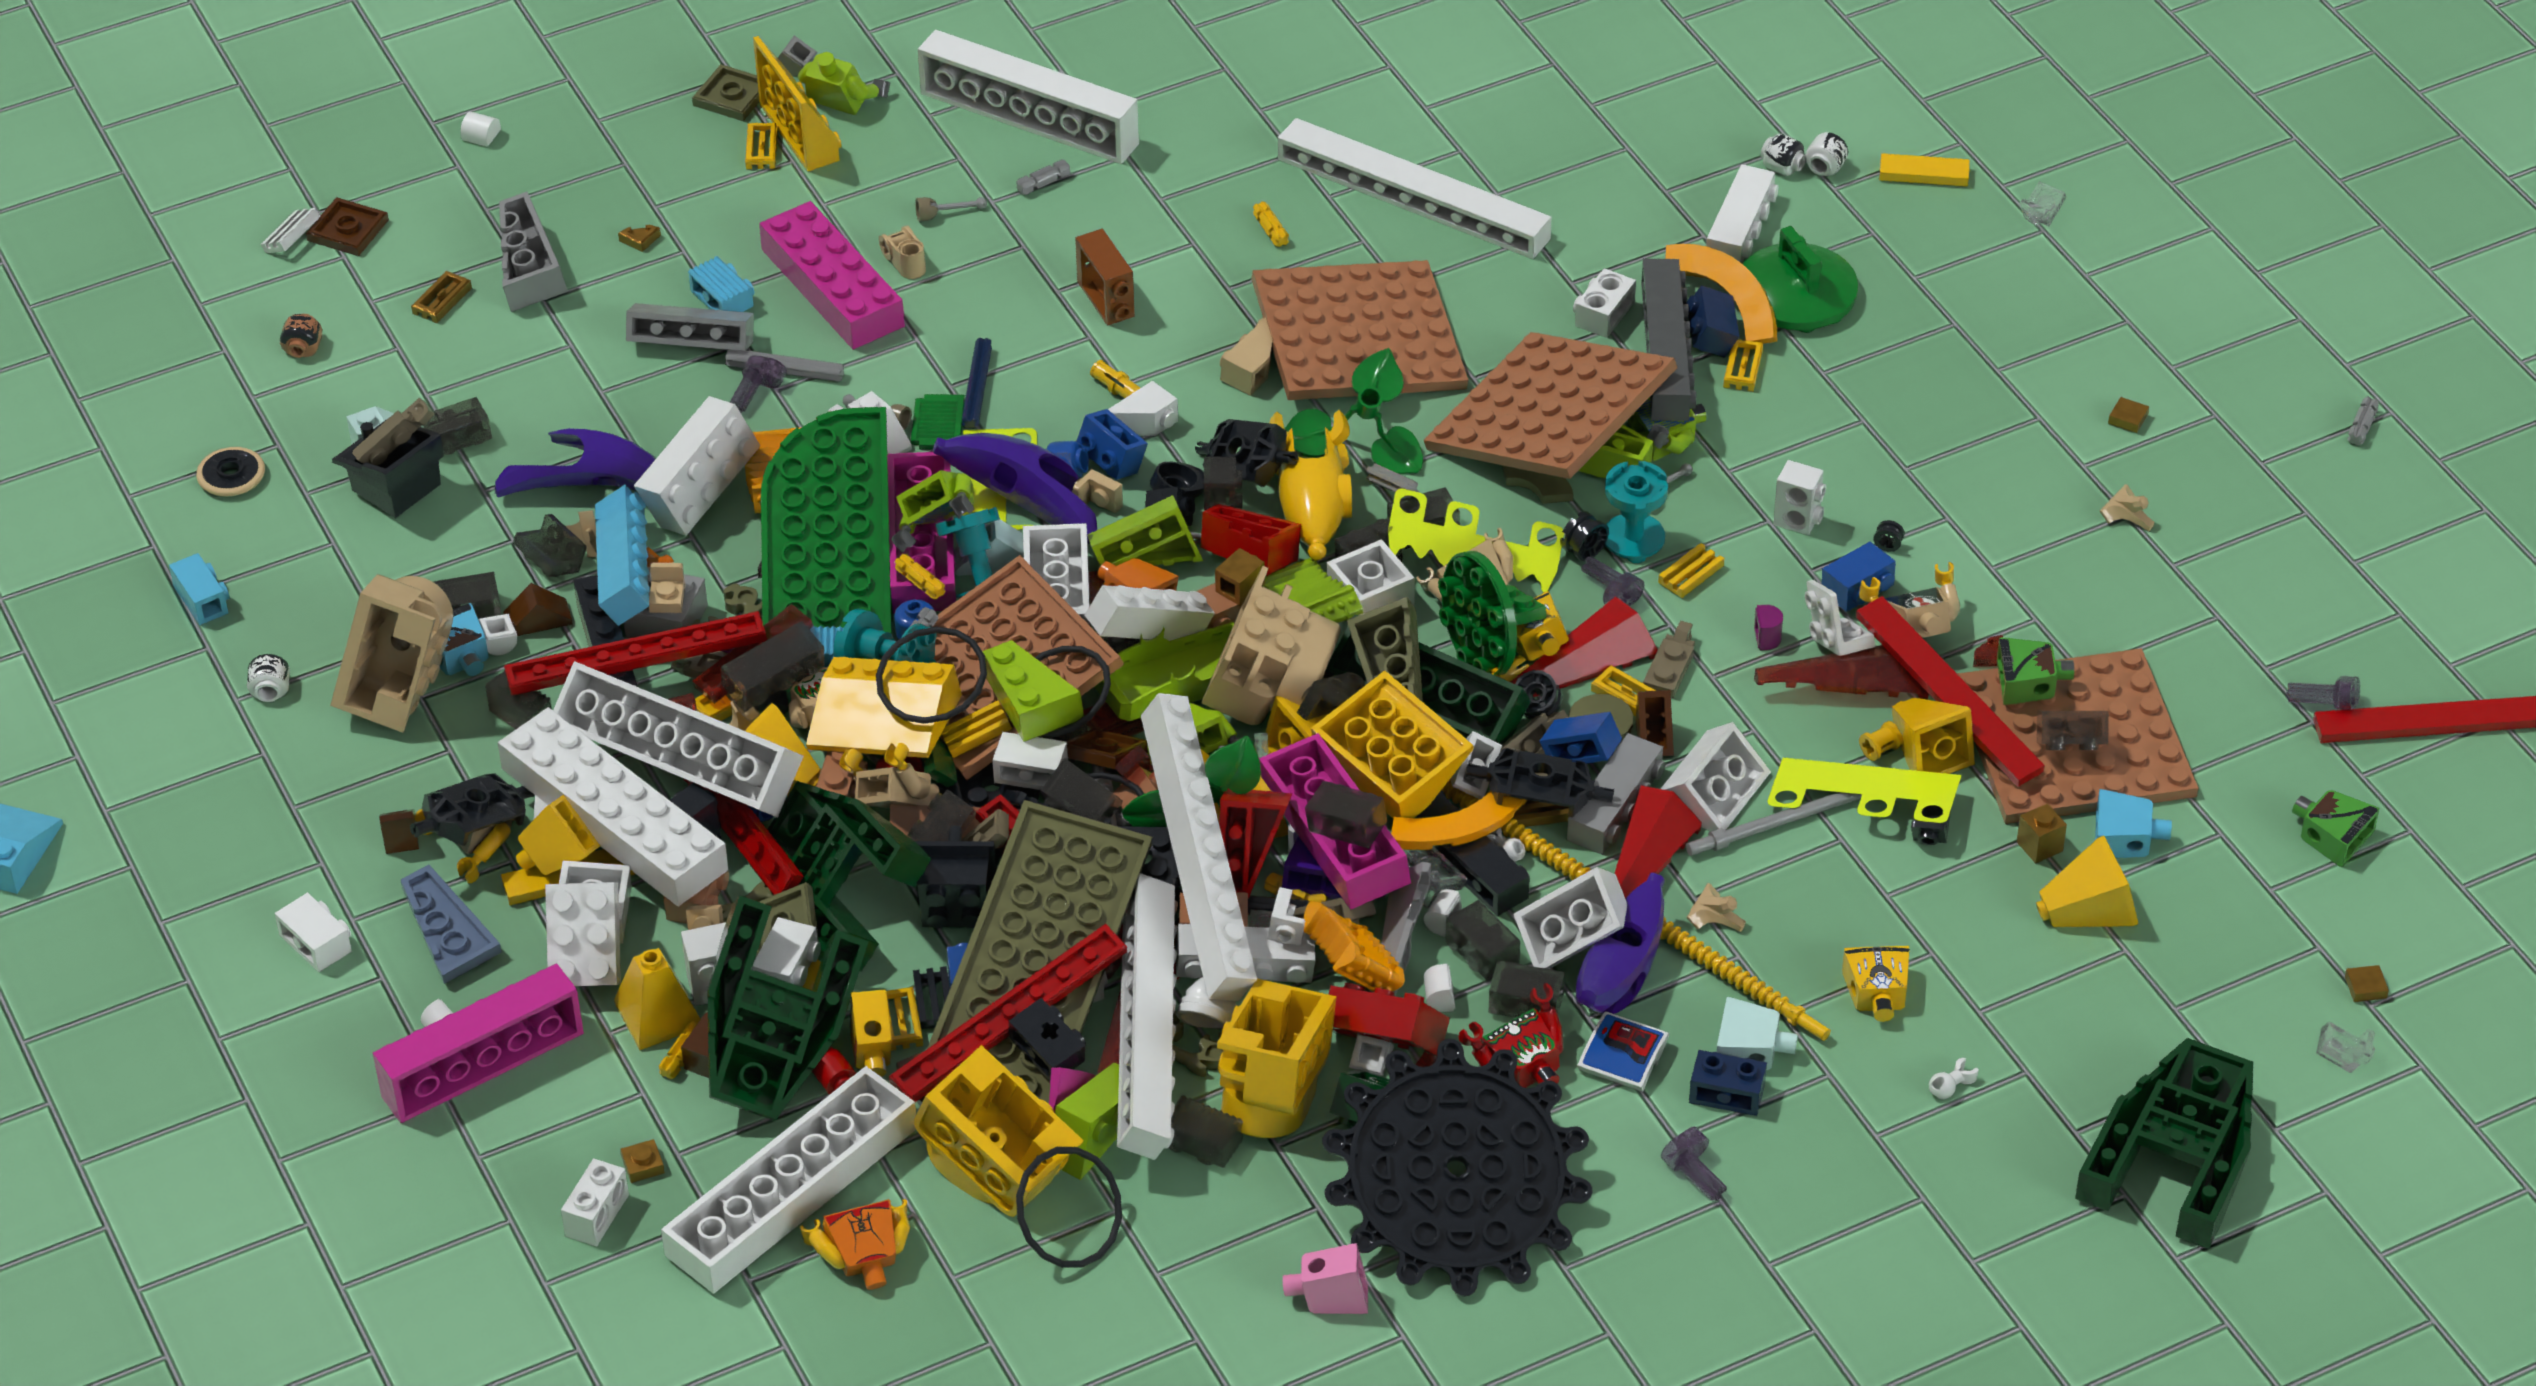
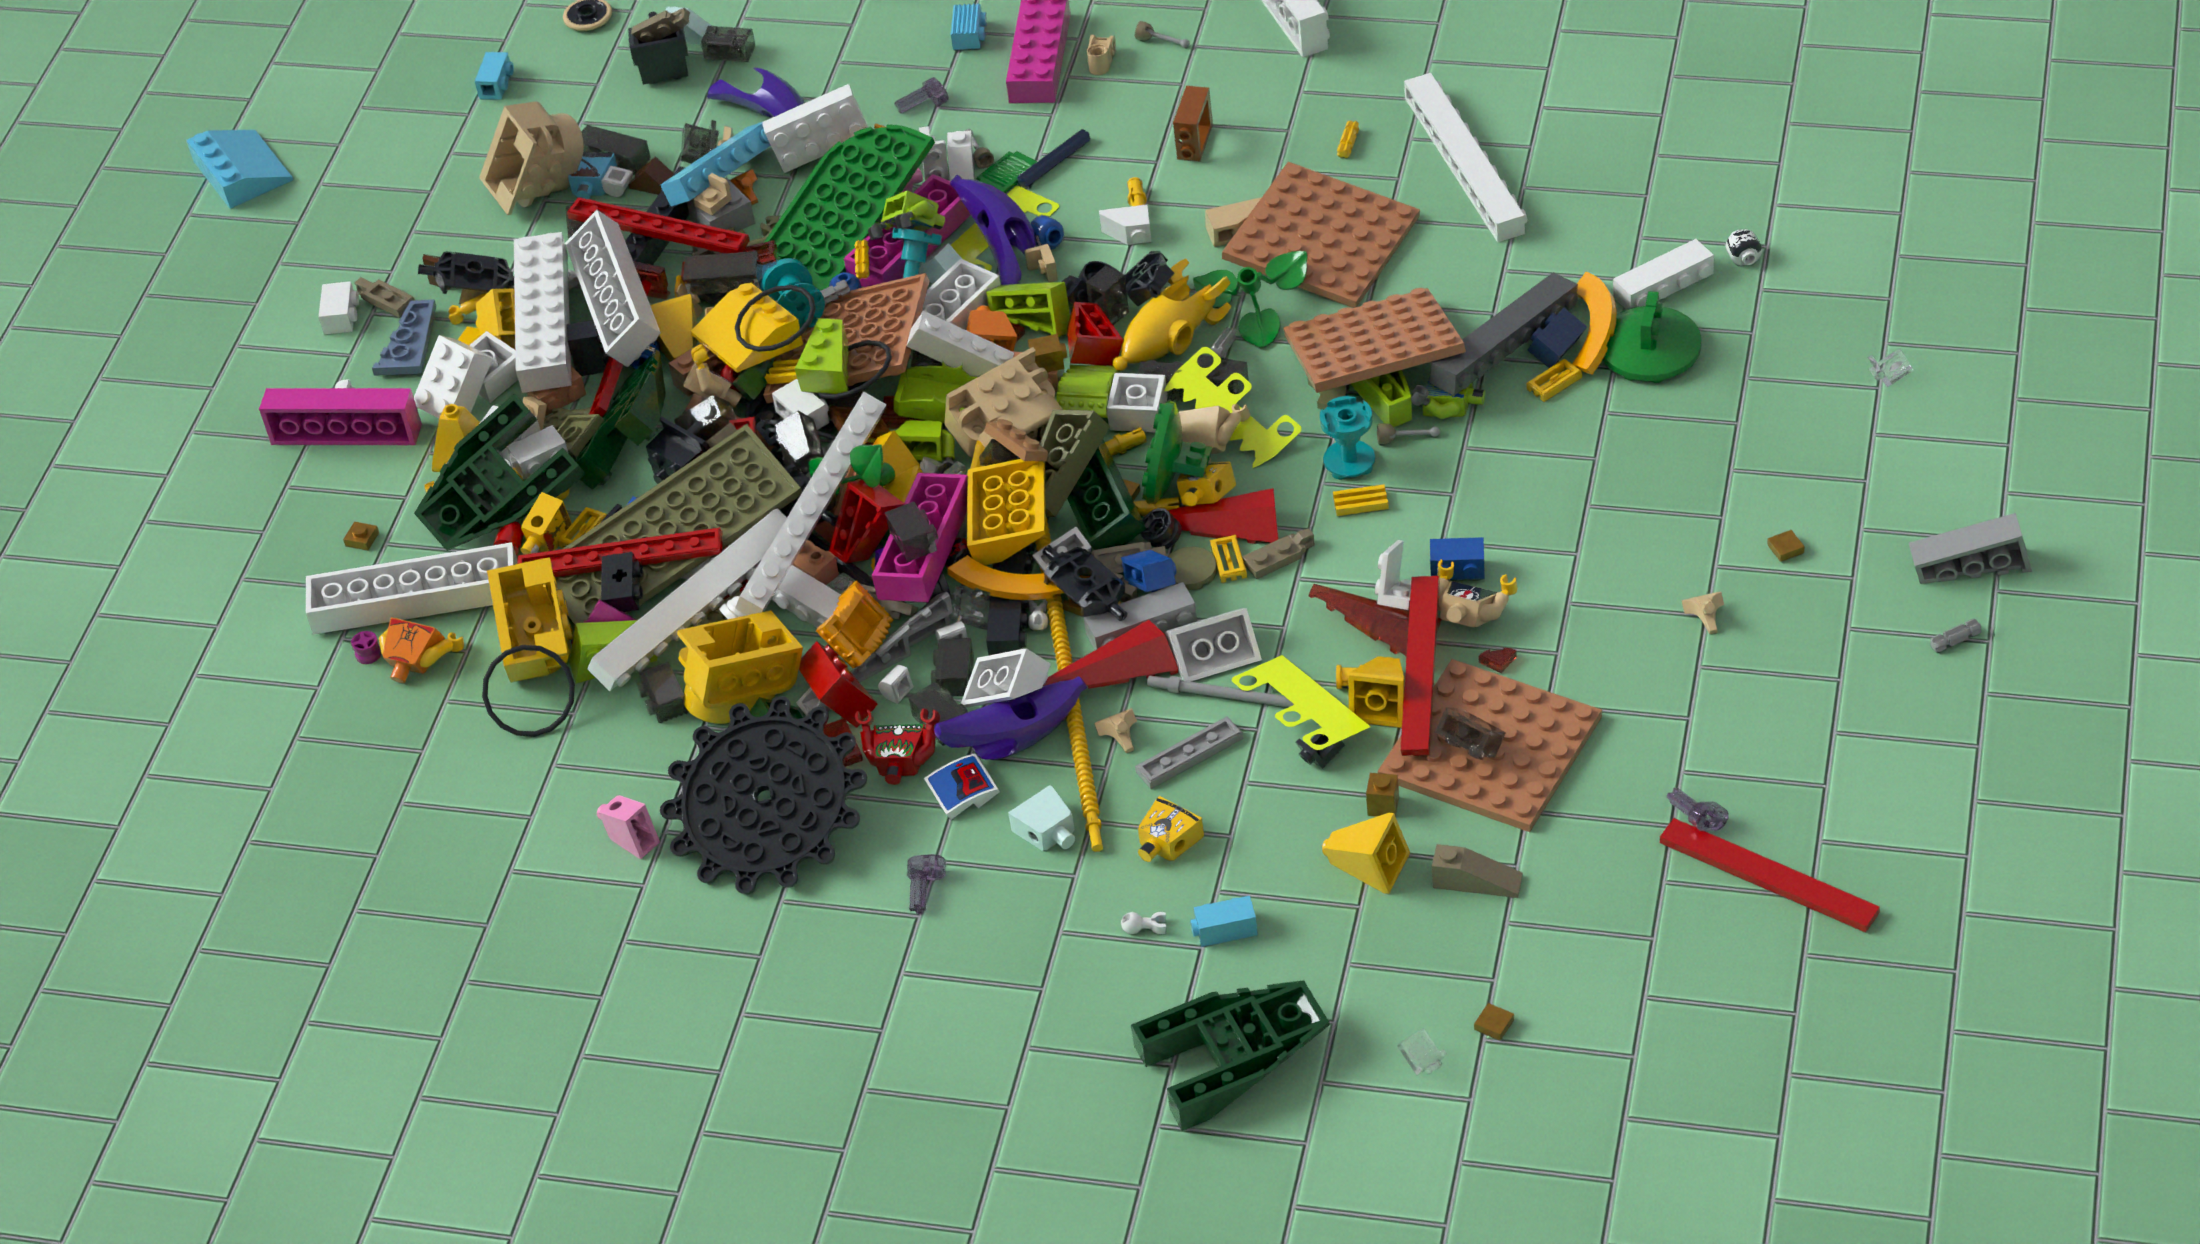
camera: 45 degrees right, 0 degrees up
white head [247,654,290,702] -> none
white brick [561,1158,629,1247] -> none
light grey brick [626,303,754,351] -> none
light grey axle [725,350,844,382] -> none
light grey axle [1016,159,1070,195] -> none
blue brick [1077,409,1148,480] -> none
white bracket [1267,887,1305,946] -> none
black wheel [1560,511,1609,562] -> none
white brick [1573,268,1636,338] -> none
piece [1581,556,1645,606] -> none
reddish brown slope [1635,690,1674,756] -> none
dark blue brick [1689,1050,1767,1116] -> none
magenta brick [1754,605,1783,651] -> none
white brick [1773,460,1826,536] -> none
white head [1805,132,1849,176] -> none
black bush [1873,520,1905,552] -> none
yellow tile [1879,153,1970,186] -> none
bright green torso [1997,638,2074,705] -> none
medium azure torso [2095,789,2172,858] -> none
bright green torso [2292,790,2380,867] -> none
none -> magenta wheel [351,631,381,664]
none -> dark tan hinge [354,277,415,318]
none -> medium nougat plate [984,419,1048,461]
none -> light grey tile [1135,716,1243,789]
none -> medium azure brick [1190,896,1258,947]
none -> dark tan slope [1432,844,1523,898]
none -> light grey wedge [1909,513,2032,584]

